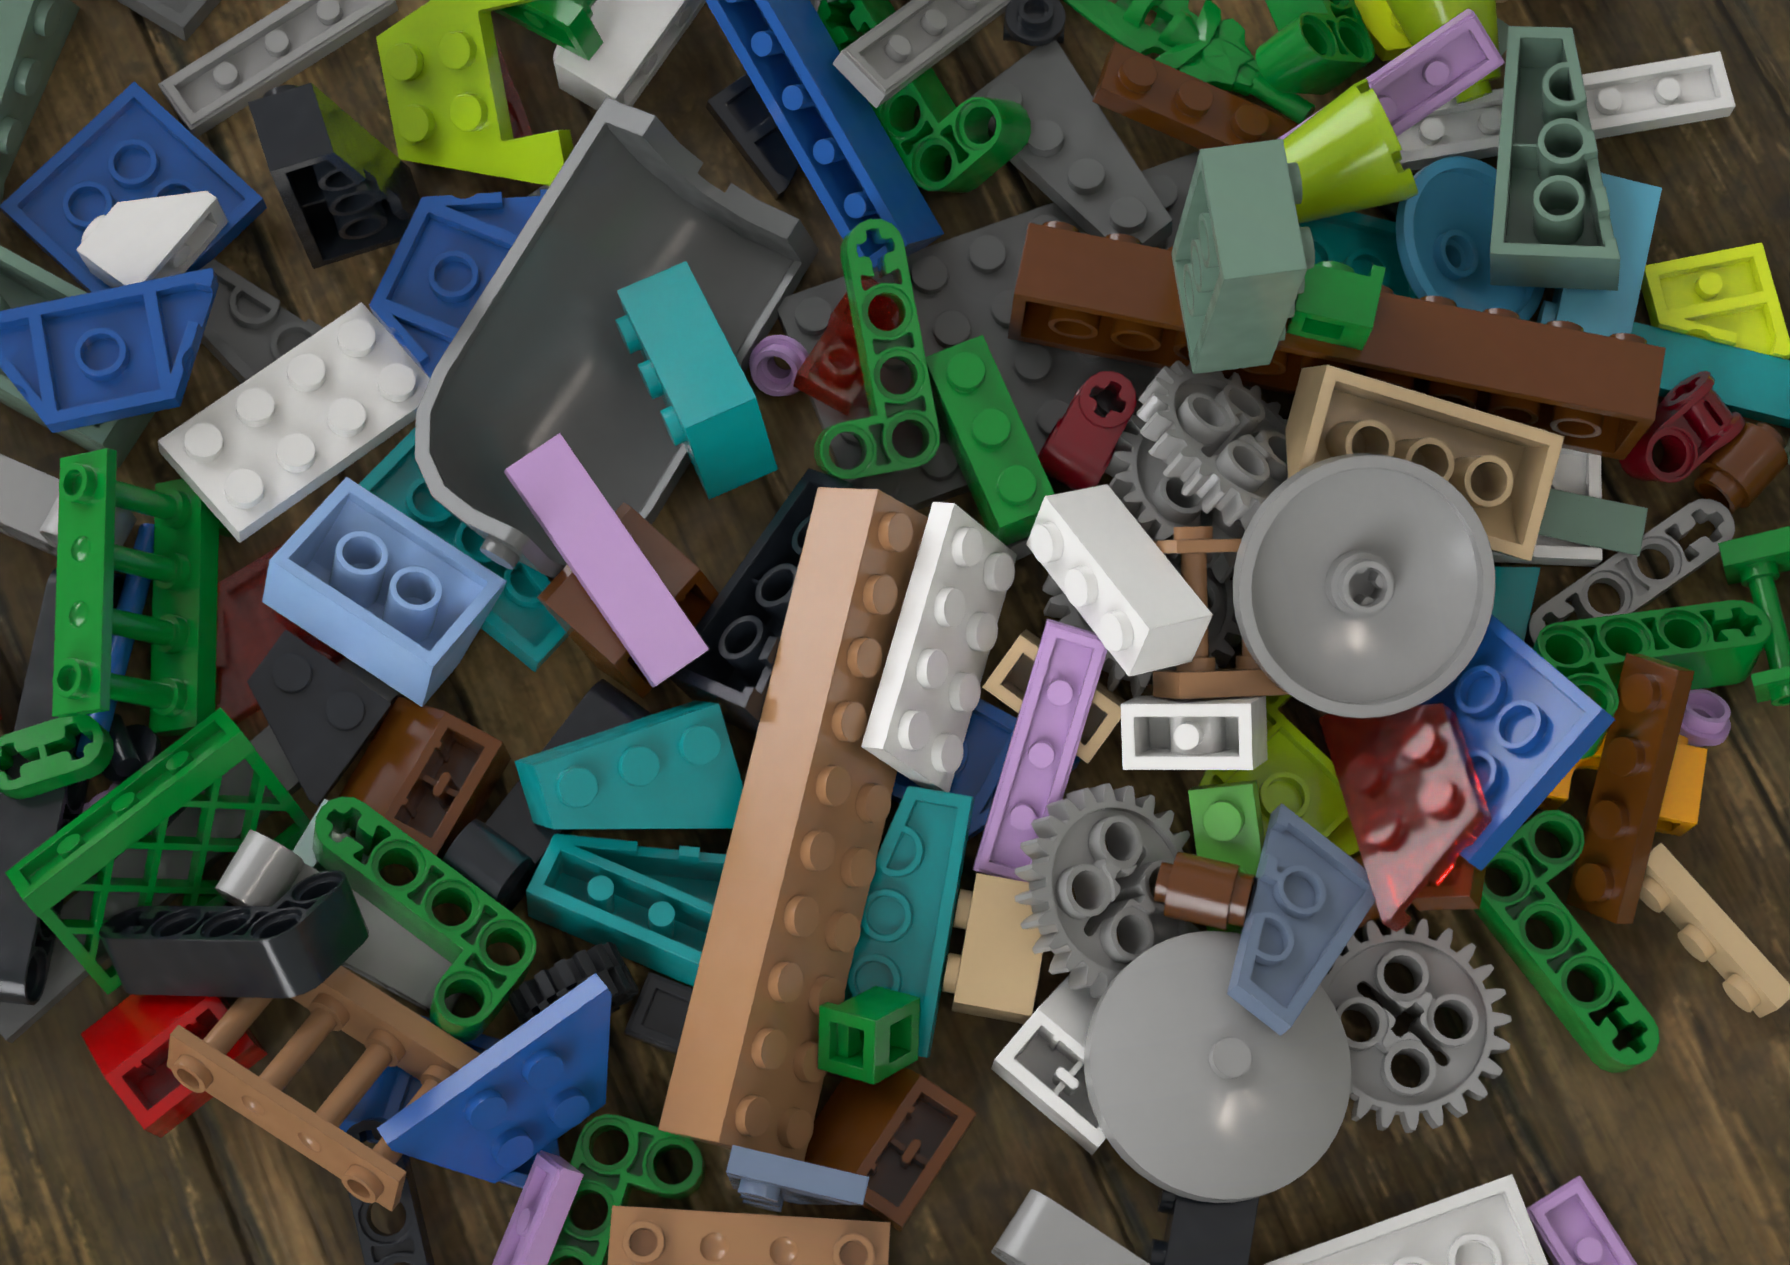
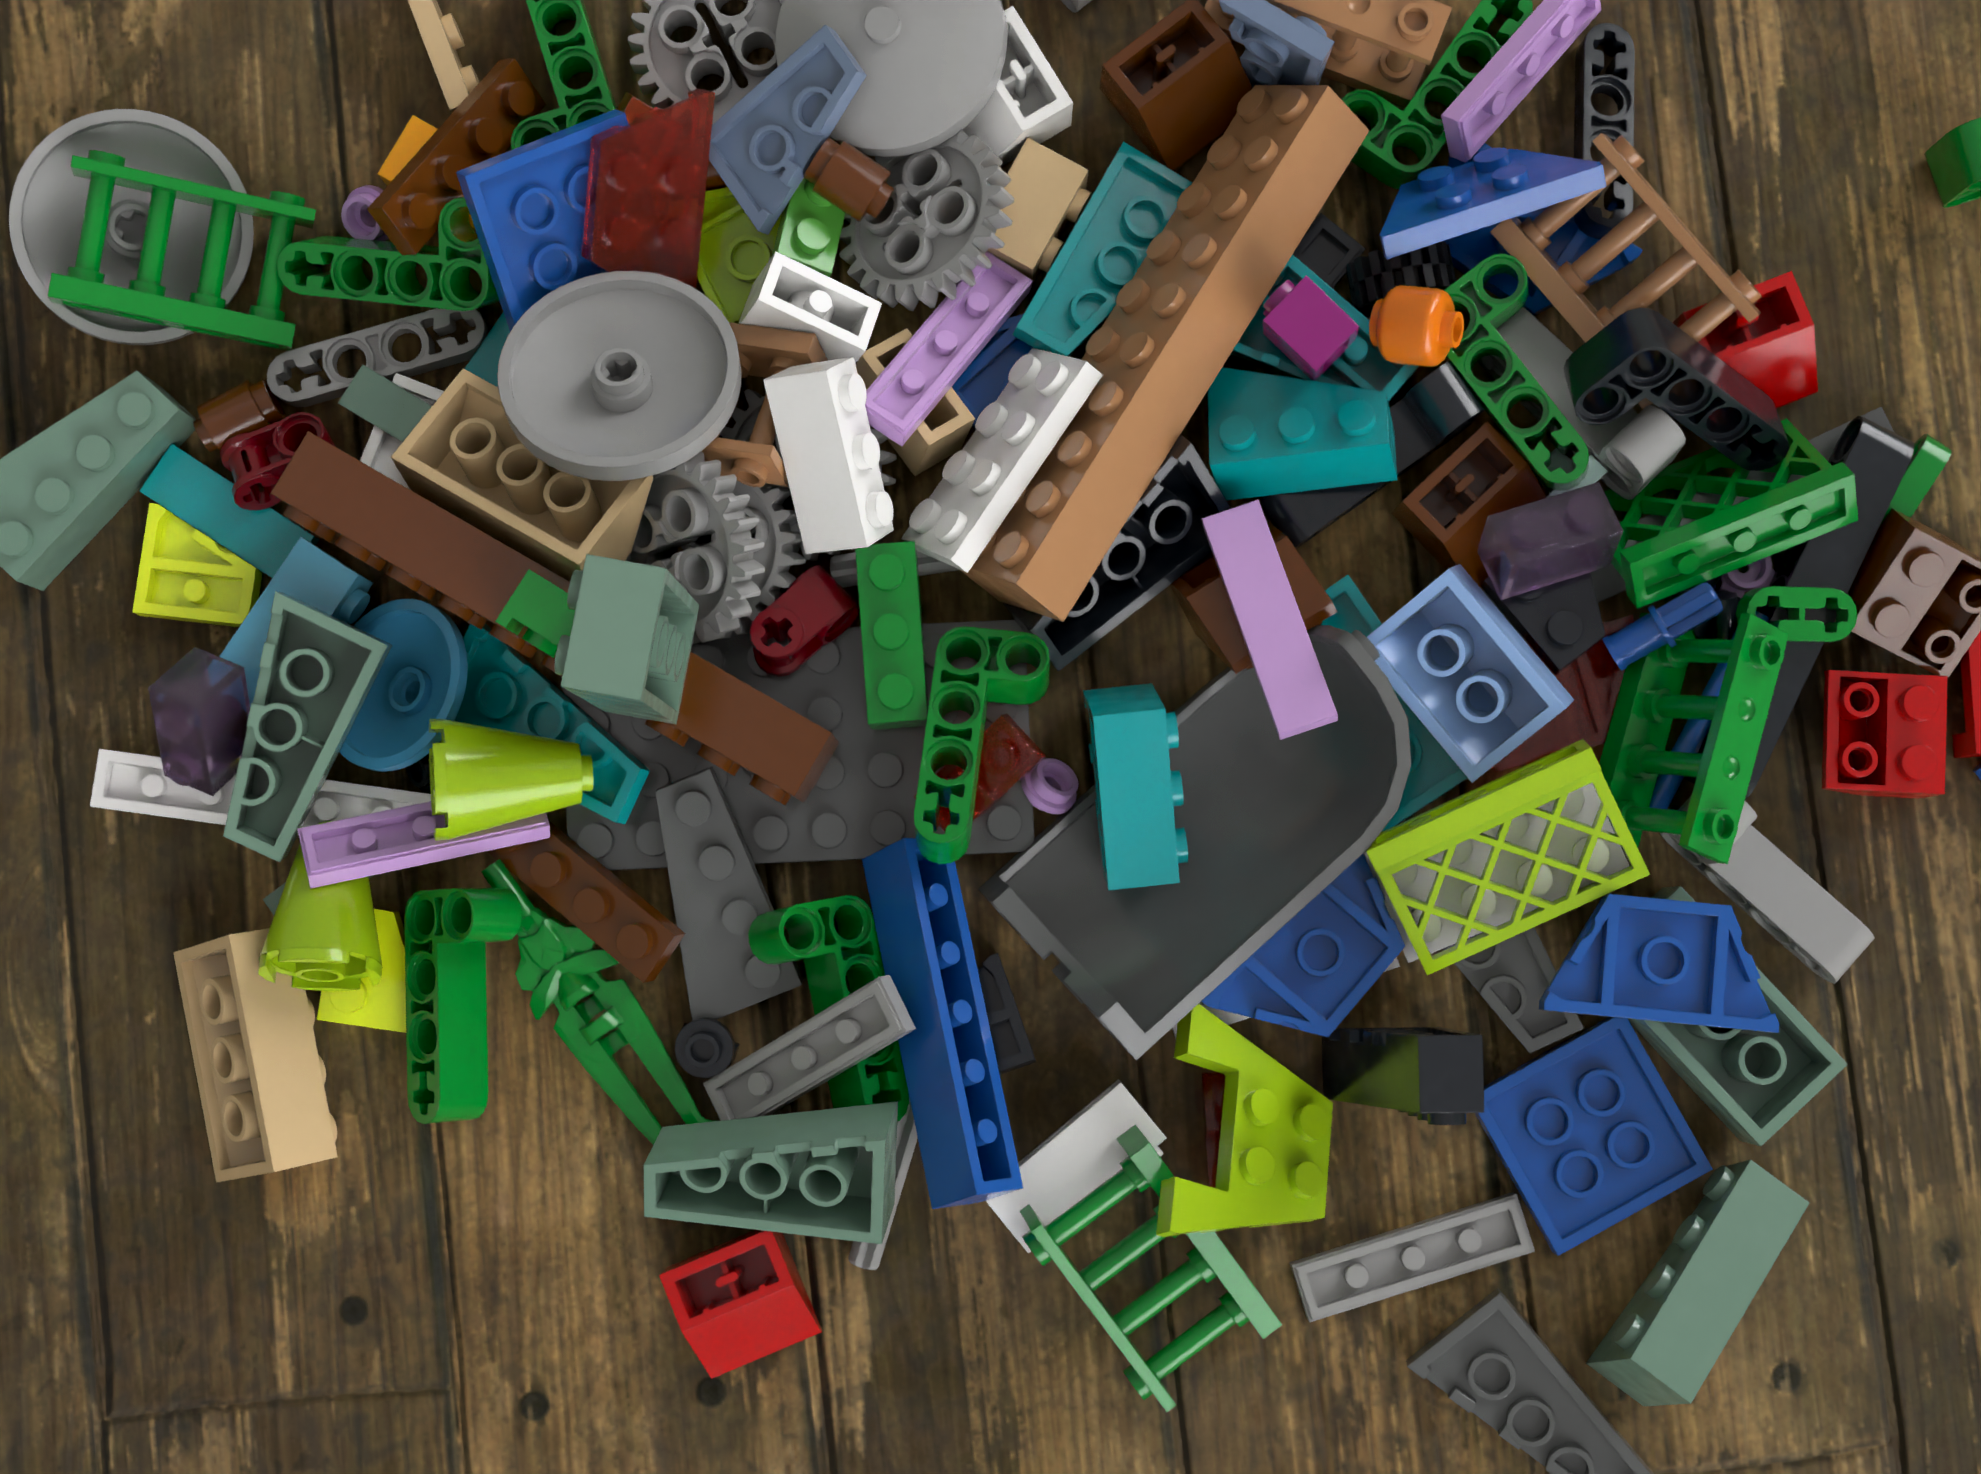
camera: 155 degrees left, 10 degrees up
white slope [76,191,228,288] -> none
green brick [818,986,920,1085] -> none
none -> clear purple brick [148,647,250,796]
none -> magenta brick [1263,275,1359,381]
none -> lime fence [1366,739,1650,976]
none -> orange head [1369,285,1464,367]
none -> clear purple brick [1477,482,1624,600]
none -> blue axle [1602,582,1723,670]

